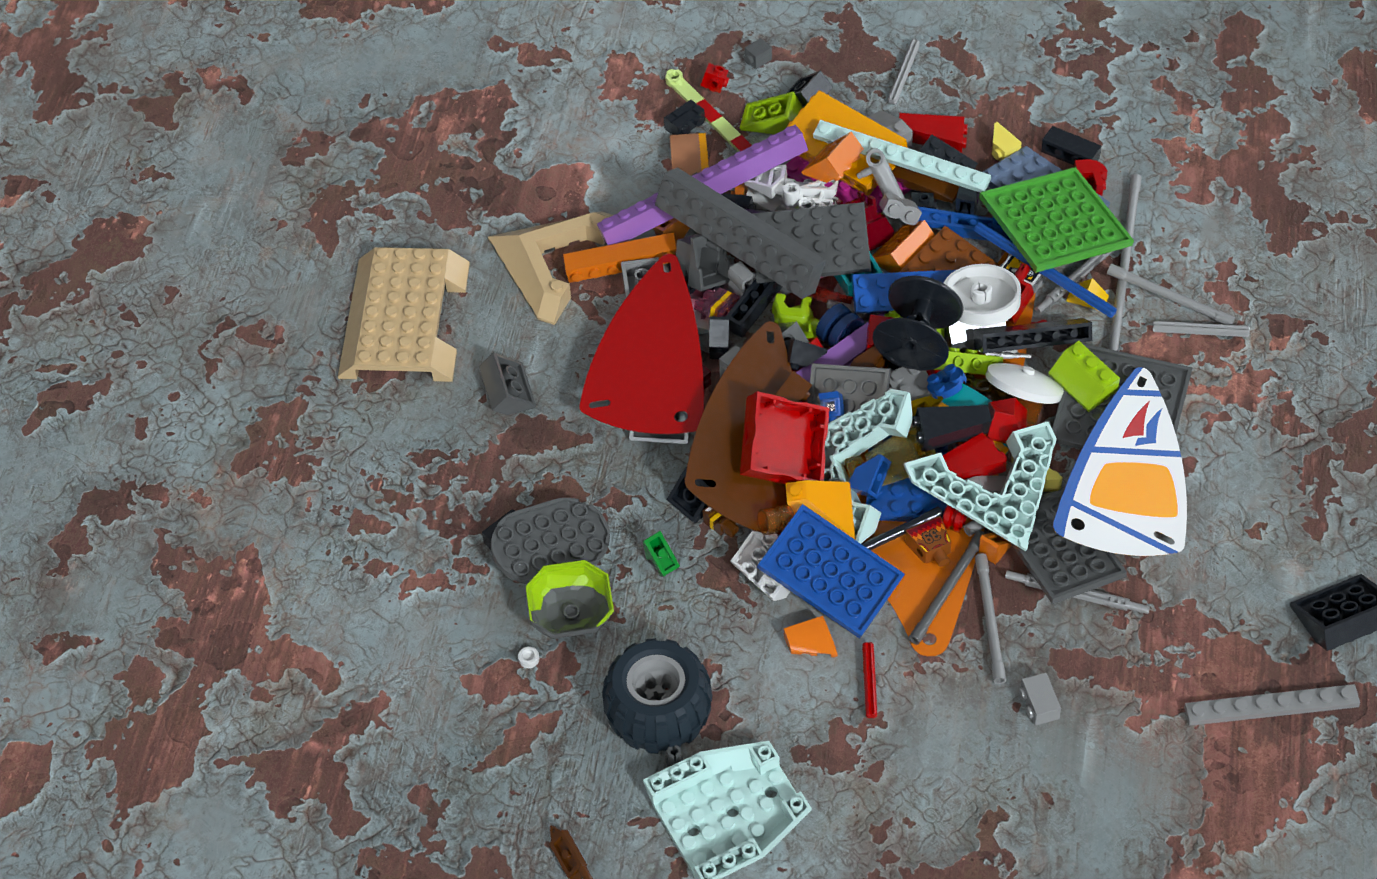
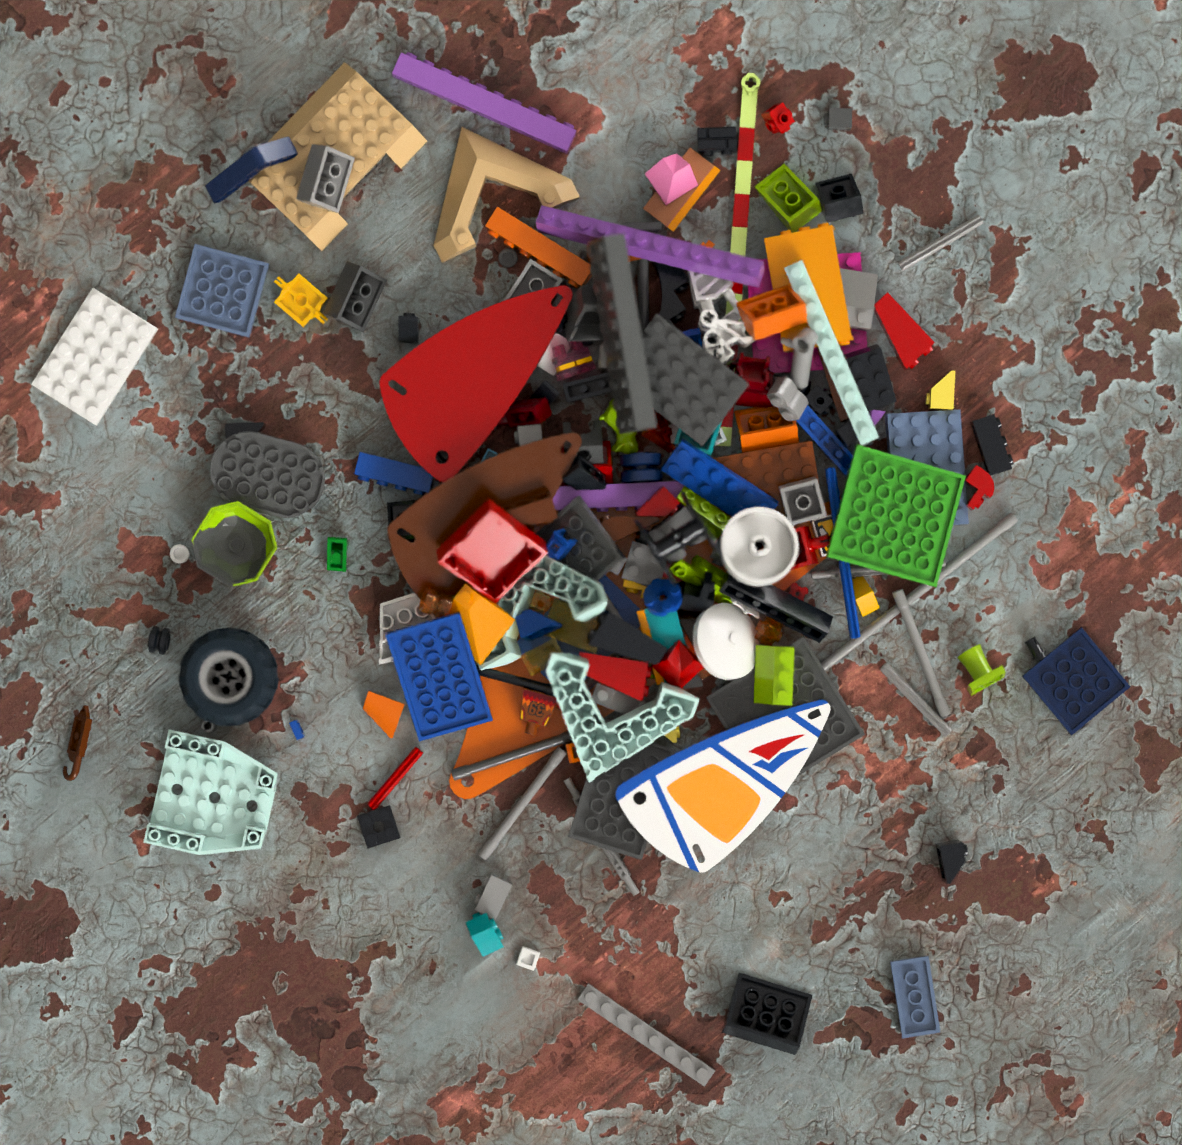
camera: 35 degrees right, 35 degrees up
none -> white plate [31,288,158,426]
none -> black wheel [148,626,171,655]
none -> sand blue plate [175,244,269,338]
none -> dark blue beam [205,136,298,204]
none -> yellow plate [274,273,328,328]
none -> blue tile [289,720,305,740]
none -> light grey slope [296,144,355,213]
none -> blue brick [354,452,434,496]
none -> black piece [357,805,401,849]
none -> medium lavender brick [392,52,576,154]
none -> black slope [398,313,420,344]
none -> teal brick [465,912,504,957]
none -> dark grey tile [498,248,518,268]
none -> dark red brick [505,397,552,428]
none -> white tile [516,946,540,971]
none -> clear yellow brick [521,638,563,676]
none -> bright pink slope [645,153,698,205]
none -> black brick [679,571,715,612]
none -> clear orange brick [754,616,784,646]
none -> light grey brick [778,476,827,525]
none -> black slope [935,840,968,884]
none -> lime plant [957,644,1006,696]
none -> dark blue plate [1022,627,1131,735]
none -> black pin [1025,637,1046,662]

